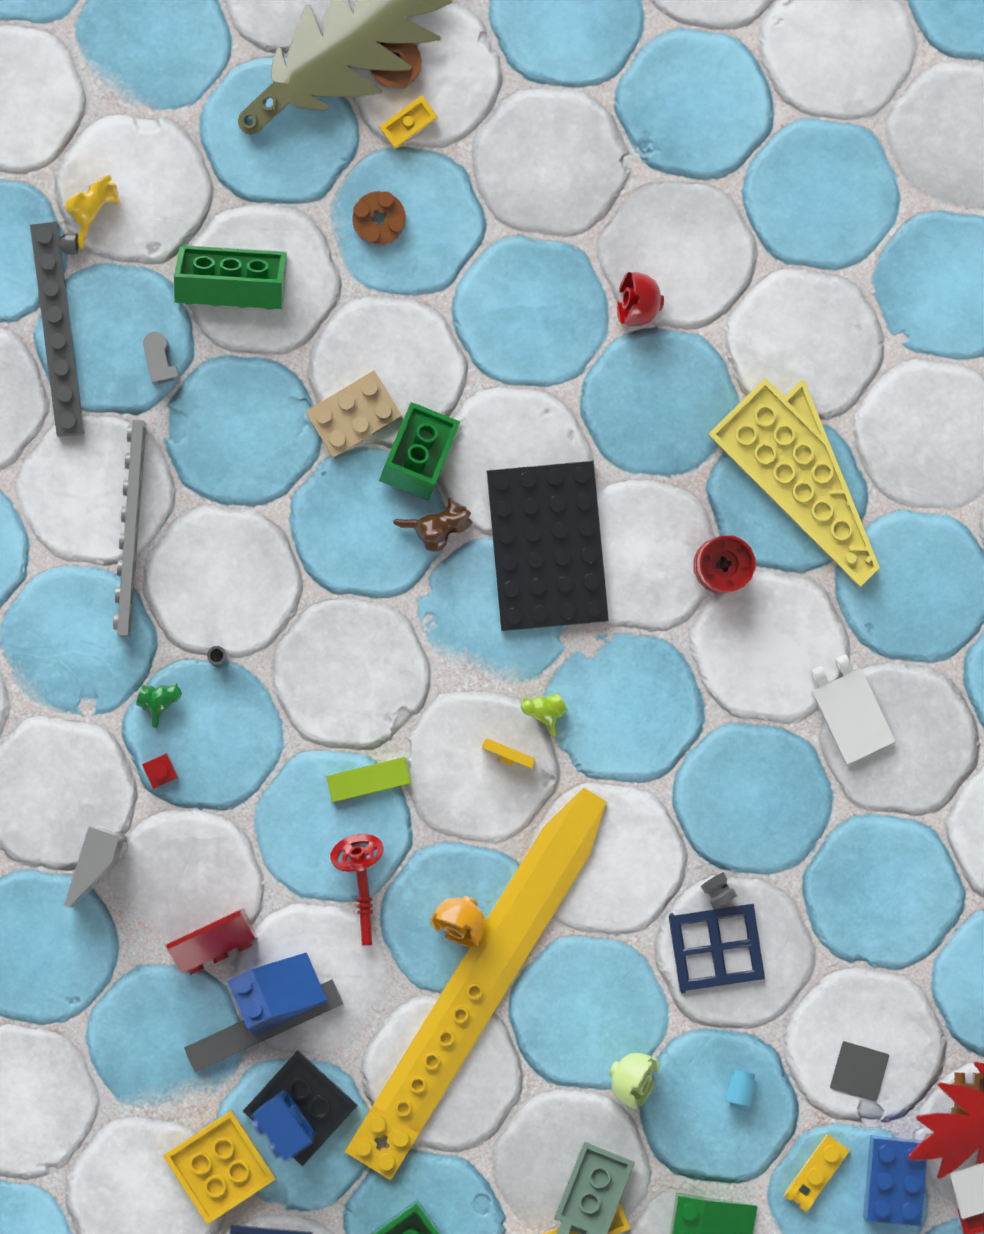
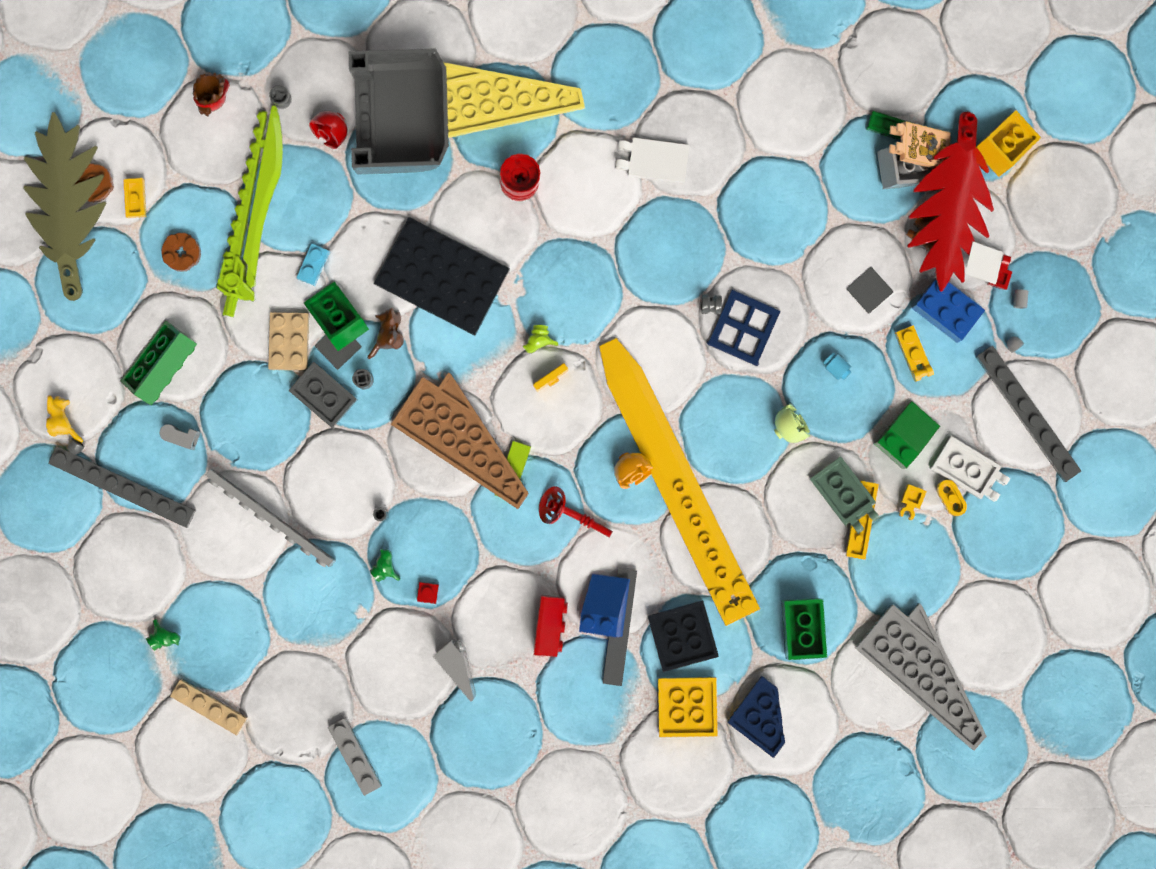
camera: 55 degrees left, 0 degrees up
blue brick [252,1089,316,1162] -> none
none -> reddish brown hair [193,72,230,117]
none -> lime piece [216,105,283,318]
none -> dark grey wheel [269,85,292,109]
none -> dark grey plate [289,362,358,428]
none -> medium azure plate [297,243,330,286]
none -> dark grey sticker [315,335,362,370]
none -> dark grey slope [348,49,449,175]
none -> dark grey wheel [352,369,374,390]
none -> medium nougat wing [391,372,529,509]

